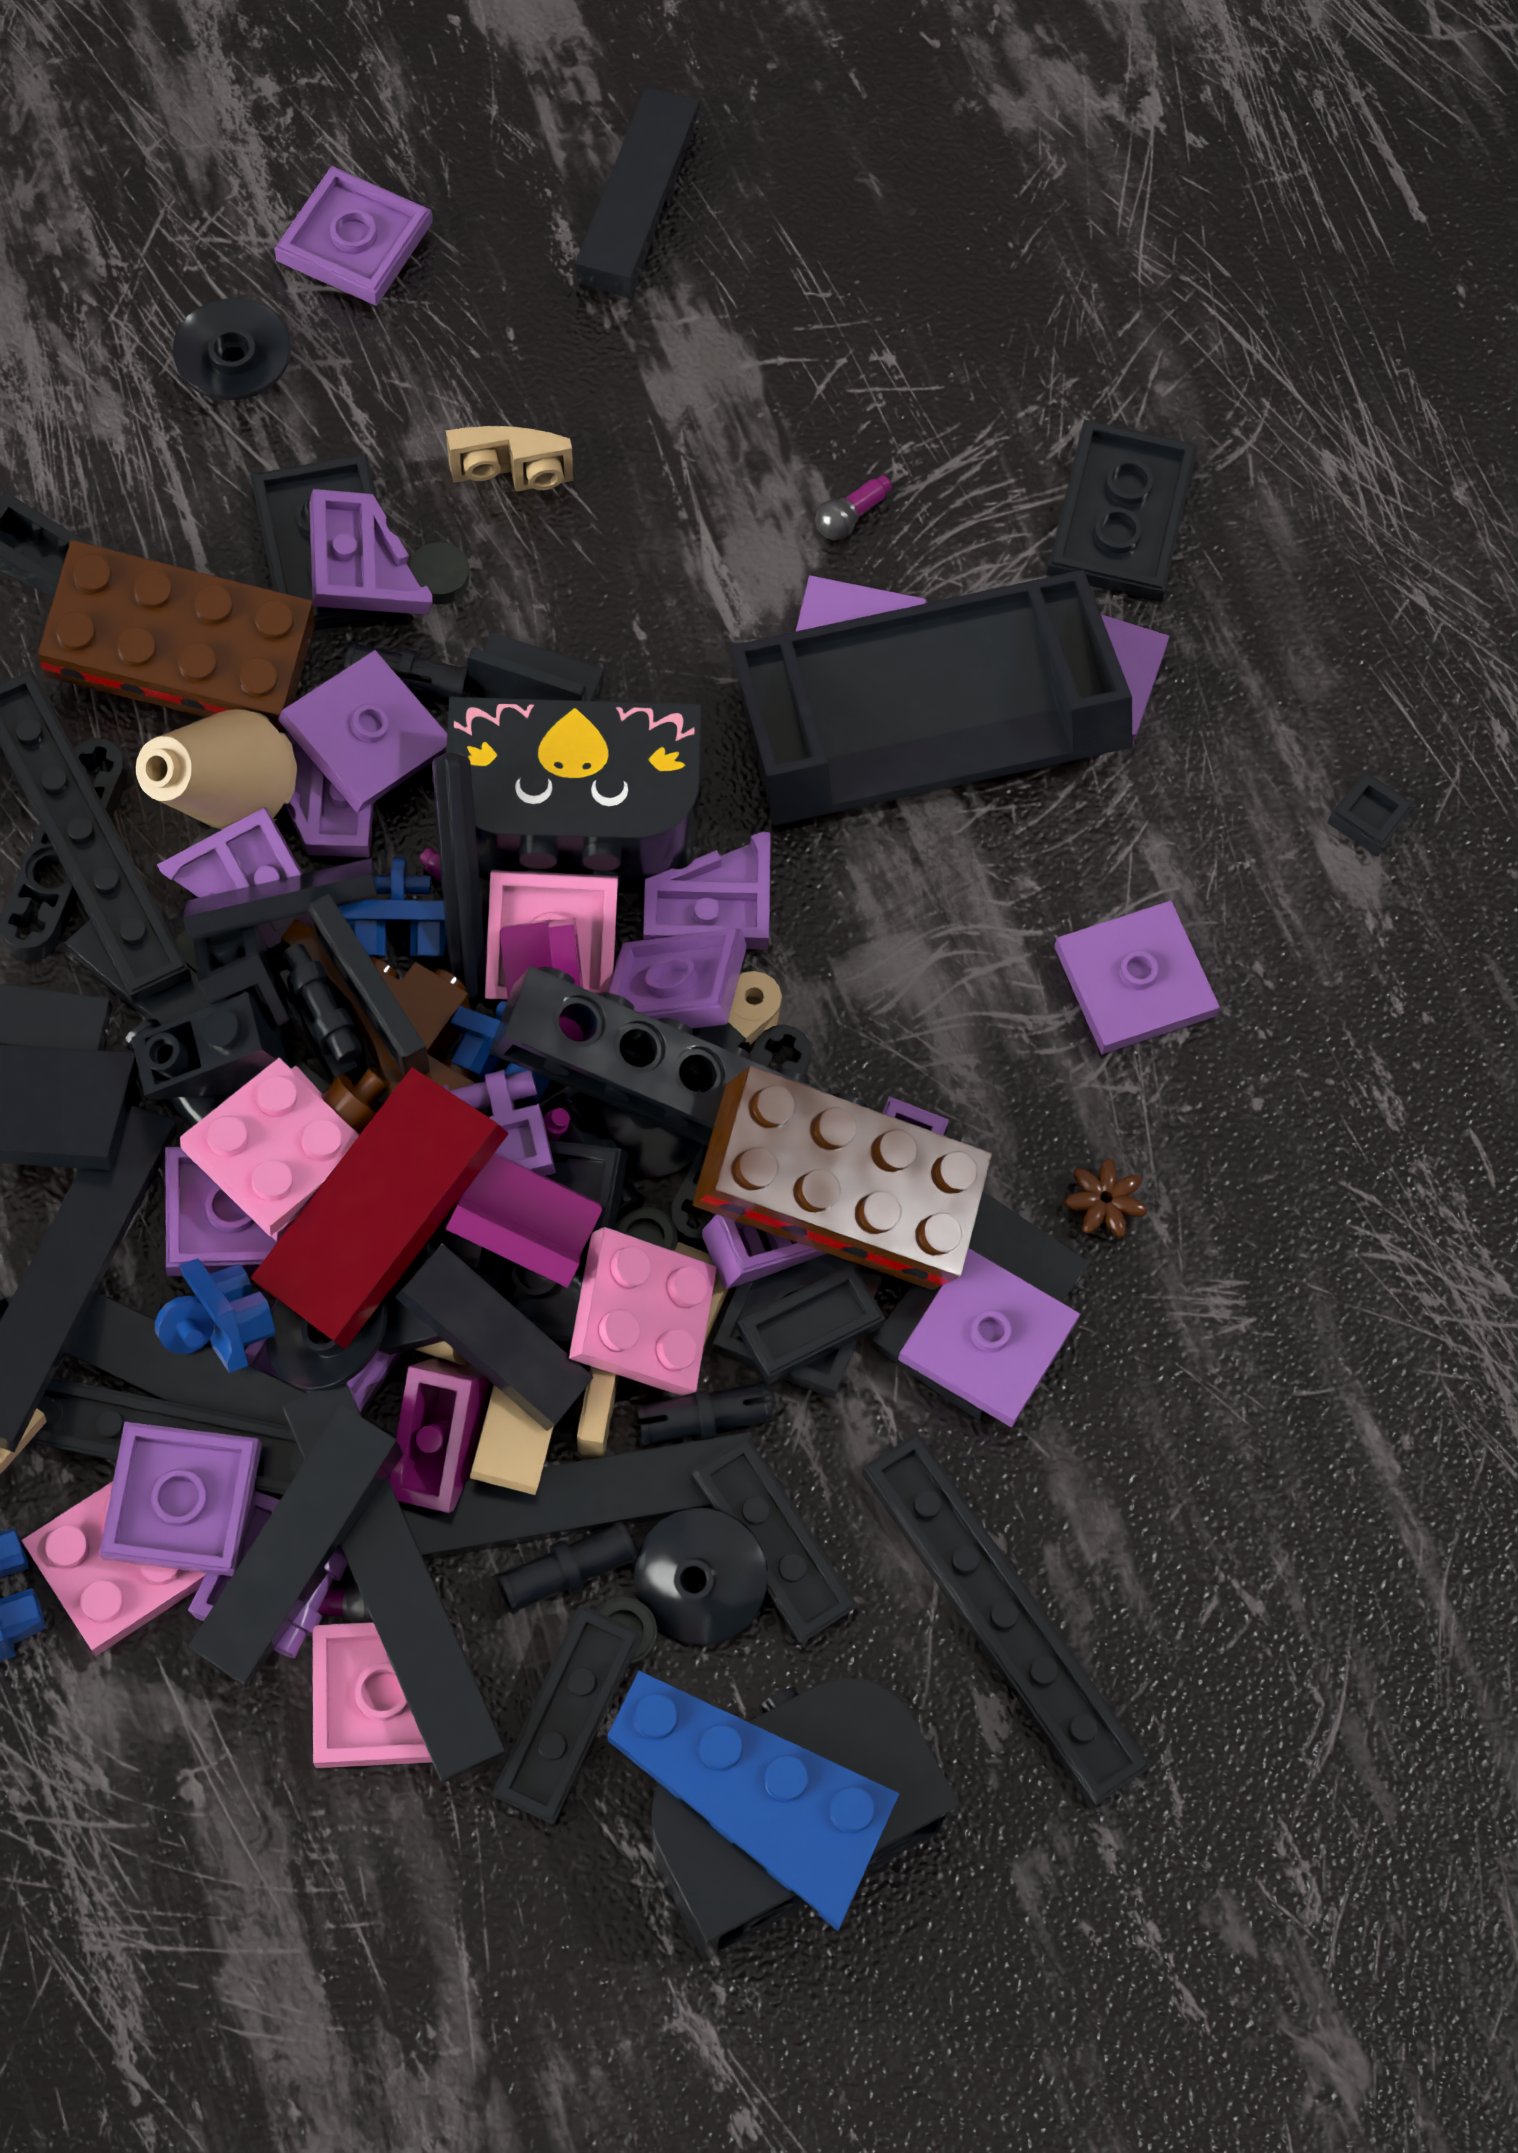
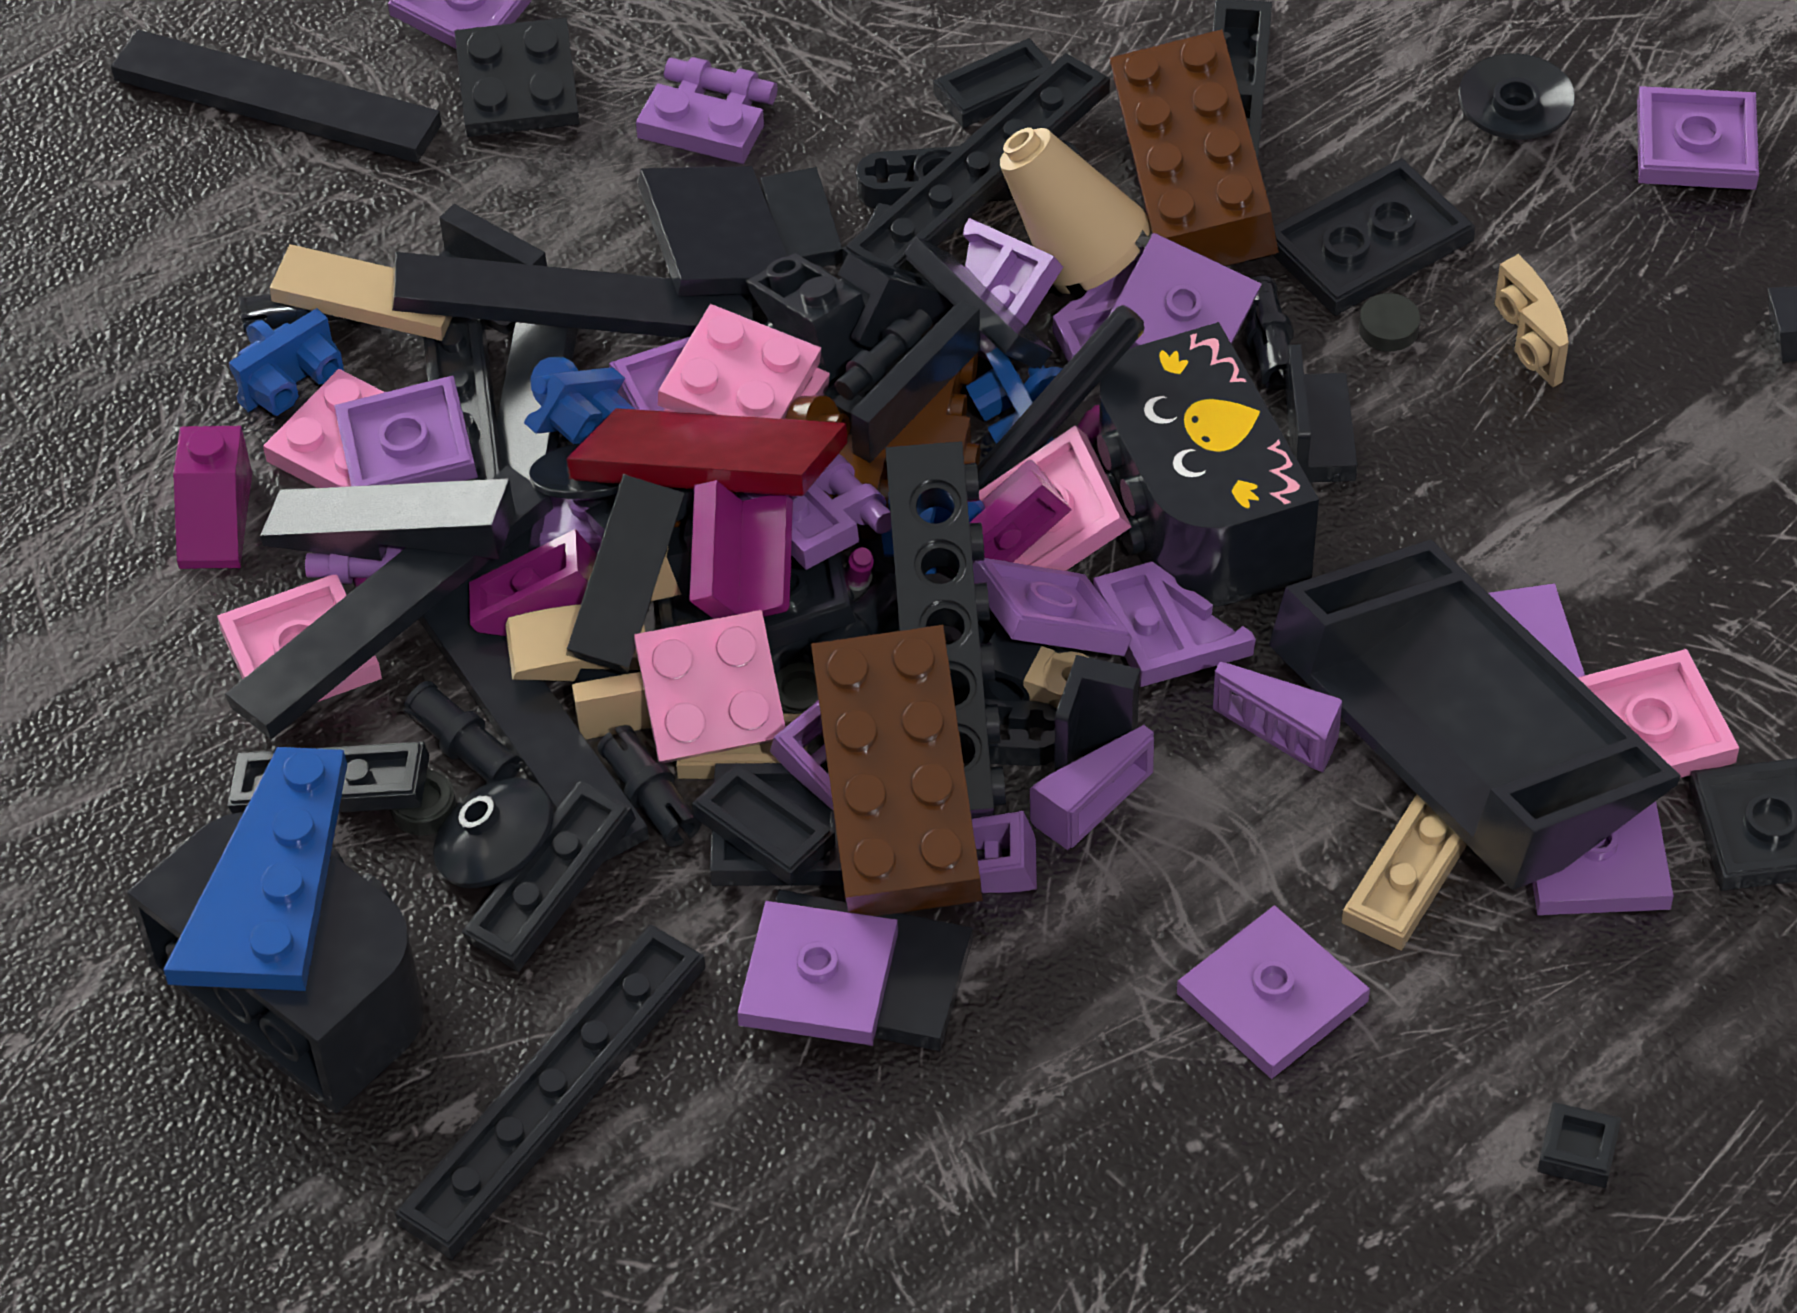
camera: 75 degrees right, 15 degrees down
medium lavender wing [309,489,433,615] -> none
piece [815,475,892,540] -> none
reddish brown plant [1063,1158,1148,1238] -> none
none -> magenta slope [173,426,253,569]
none -> medium lavender slope [1030,725,1154,850]
none -> black panel [1054,655,1140,772]
none -> medium lavender slope [1213,662,1342,772]
none -> tan tile [1342,794,1467,951]
none -> bright pink plate [1578,649,1739,778]

